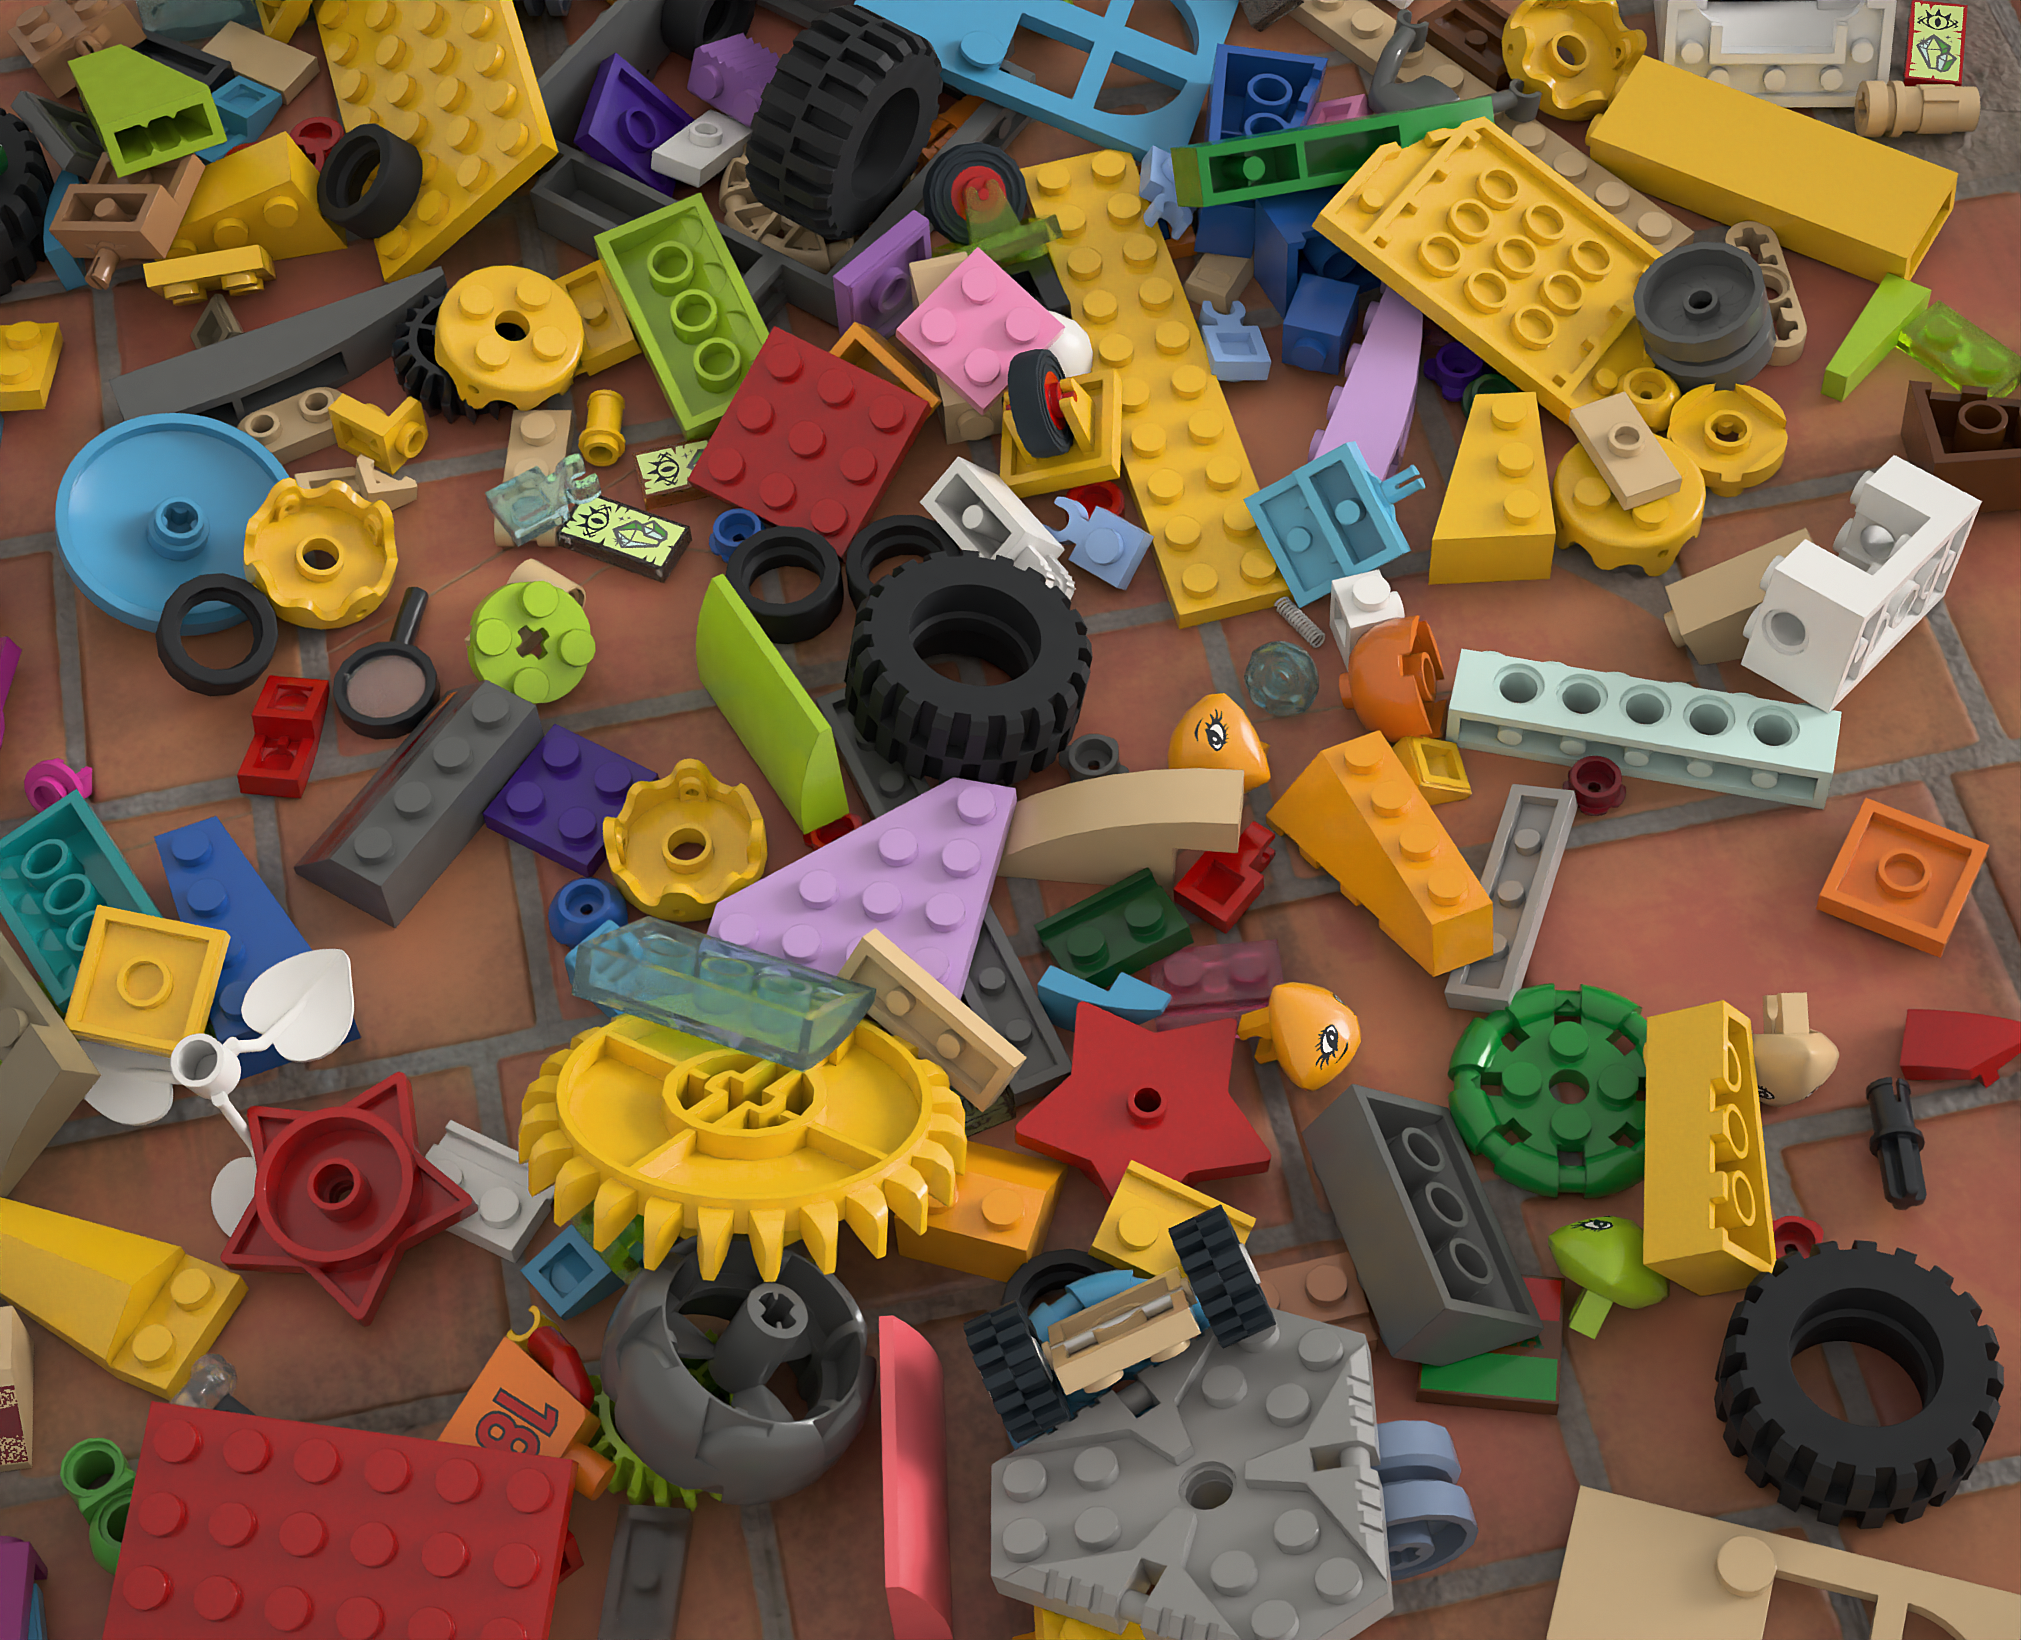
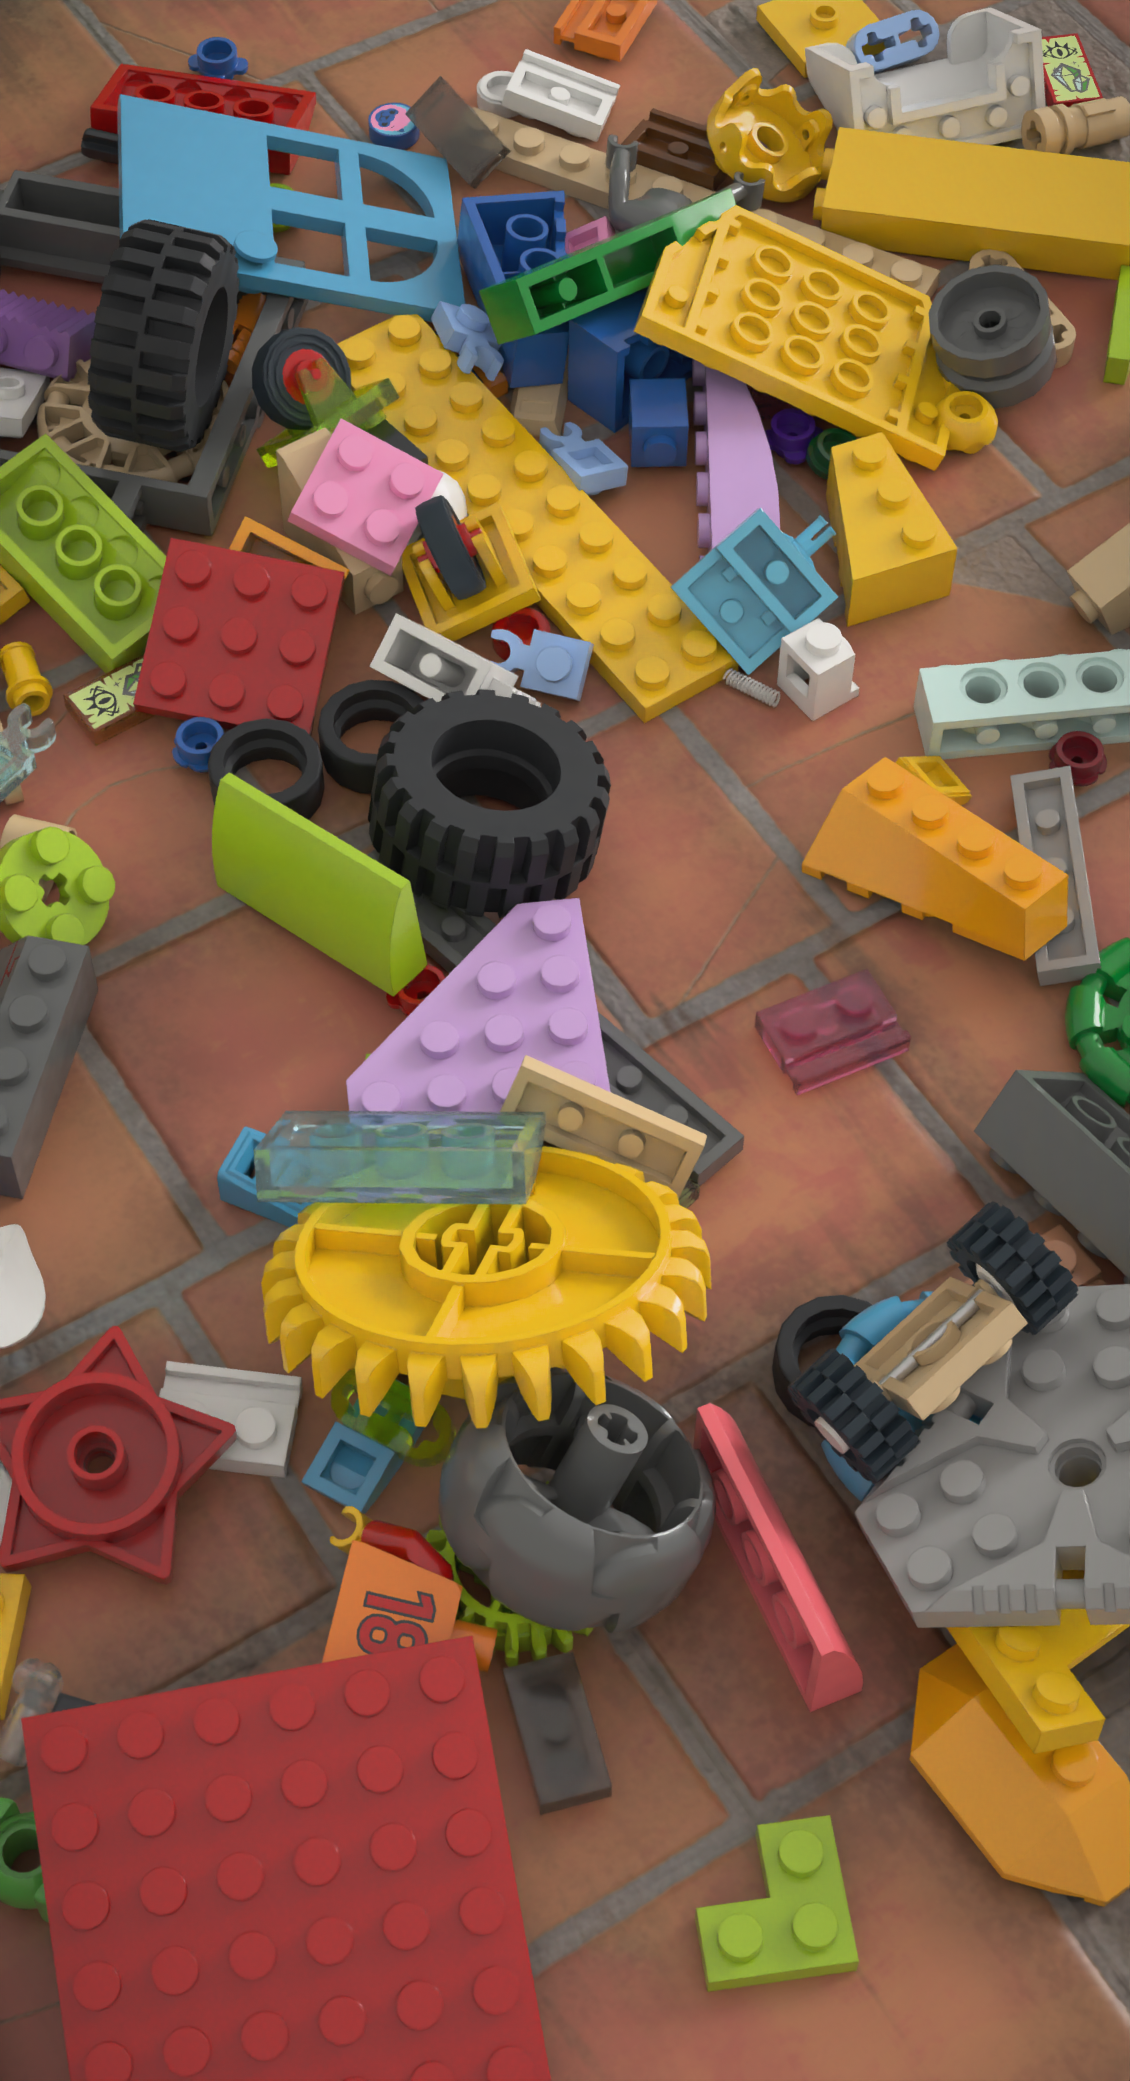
camera: 25 degrees left, 0 degrees up
dark purple plate [483,724,659,877] -> none
blue plate [548,877,628,949] -> none
tile [556,490,692,583] -> none
yellow plate [603,758,768,922] -> none
medium lavender plate [833,210,932,340] -> none
light orange slope [894,1140,1068,1283] -> none
tan slope [996,768,1244,890] -> none
red plate [1014,1001,1272,1206] -> none
dark green plate [1034,867,1194,989] -> none
dark azure slope [1037,965,1171,1032] -> none
dark grey plate [1058,734,1129,783] -> none
yellow plate [1088,1160,1256,1283] -> none
light orange piece [1167,693,1271,794] -> none
red plate [1173,821,1276,934] -> none
light orange piece [1236,982,1361,1092] -> none
clear light blue plate [1244,641,1320,716] -> none
orange cylinder [1339,615,1447,742] -> none
yellow plate [1551,434,1706,577] -> none
tan plate [1568,391,1682,511] -> none
yellow plate [1666,383,1788,498] -> none

